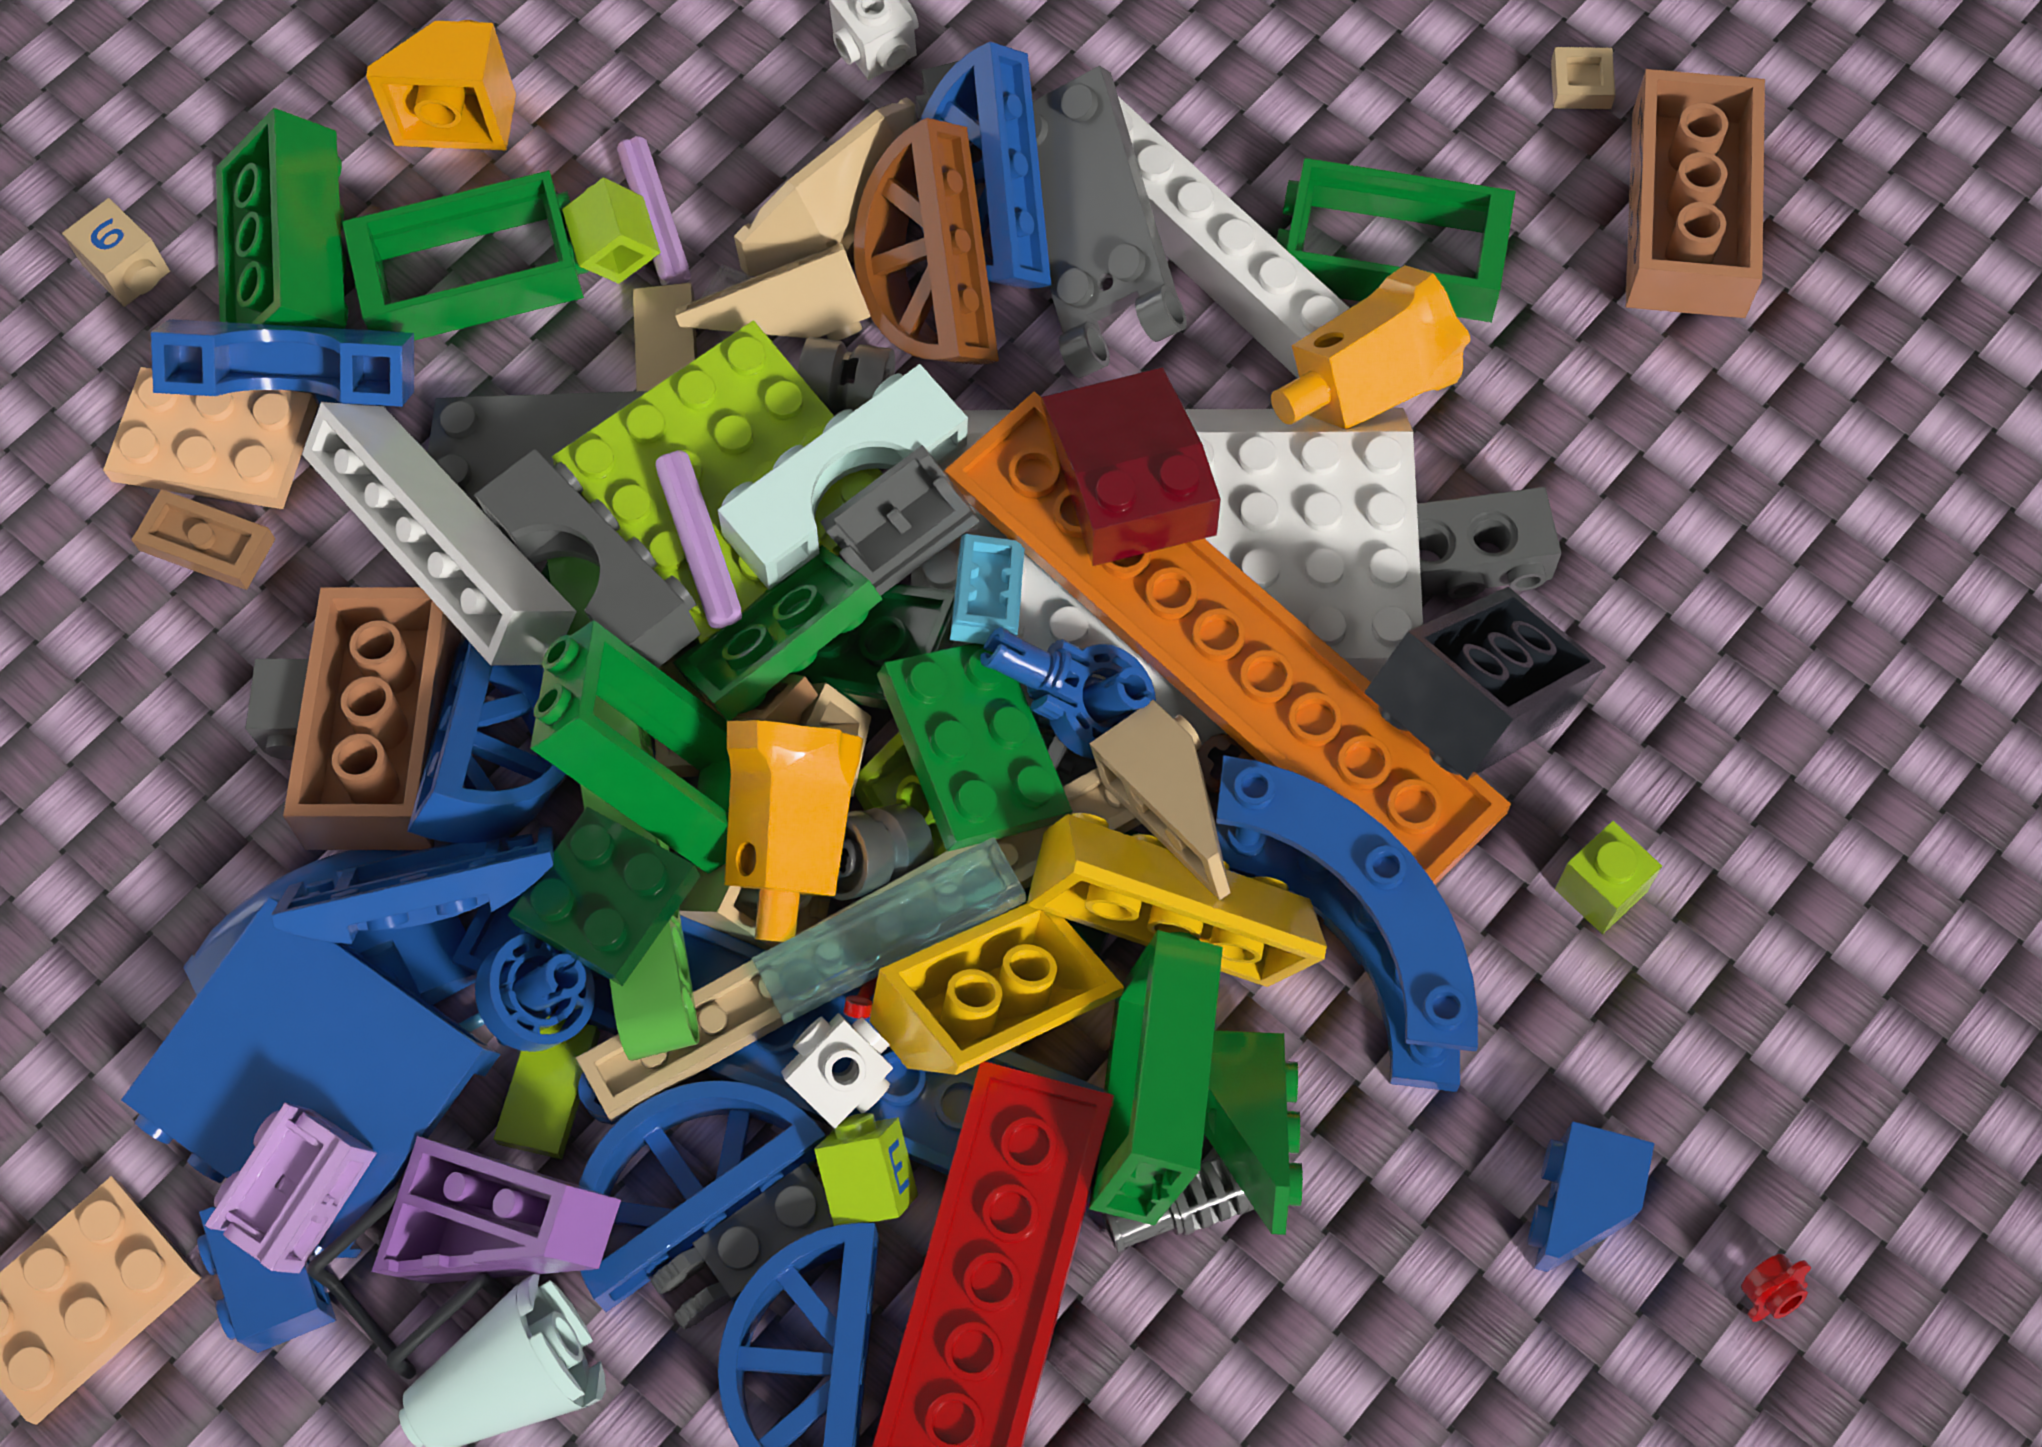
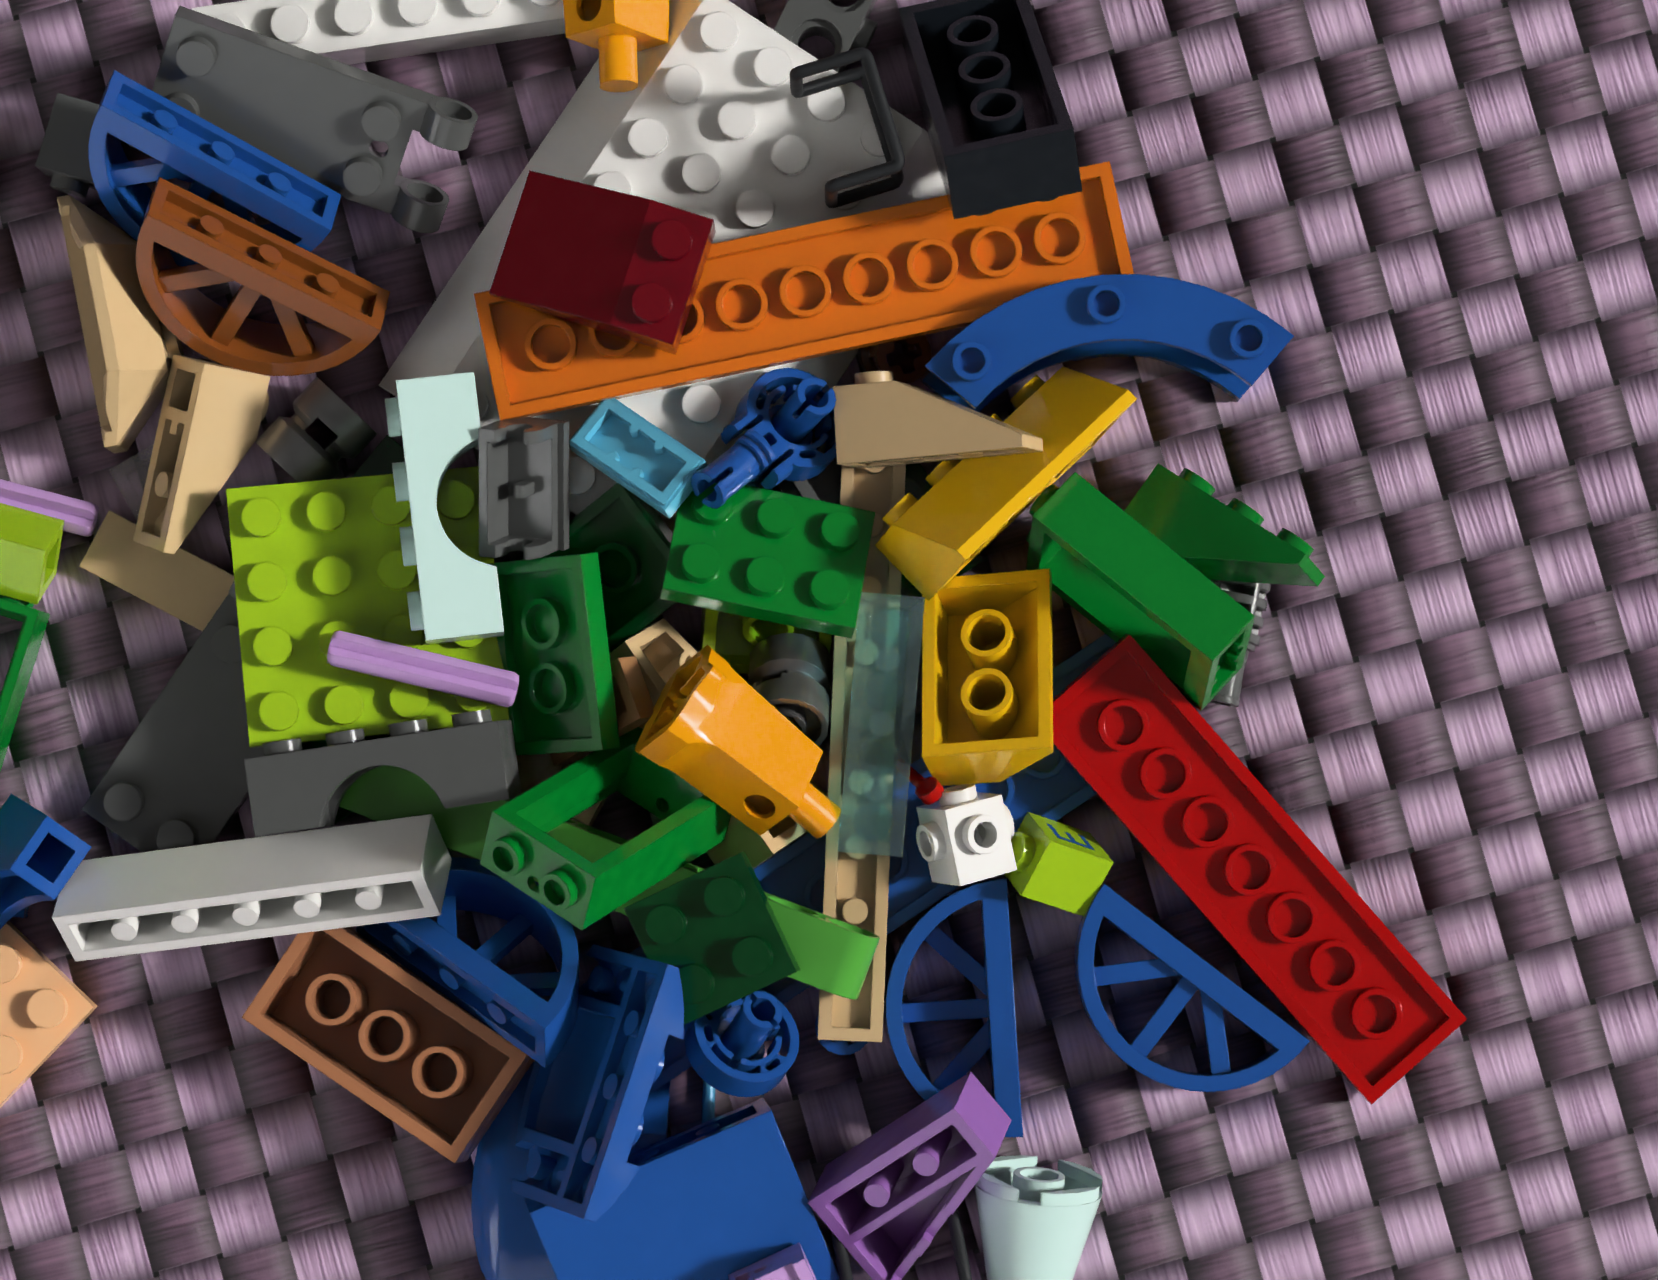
camera: 60 degrees left, 20 degrees up
medium nougat plate [131,489,275,590] -> none
dark grey brick [245,659,309,760] -> none
lime tile [493,1016,600,1159] -> none
dark grey hinge [651,1162,834,1330] -> none
blue slope [1527,1121,1655,1272] -> none
lime brick [1554,821,1662,935] -> none
red plate [1741,1254,1811,1322] -> none
none -> black piece [789,47,905,208]

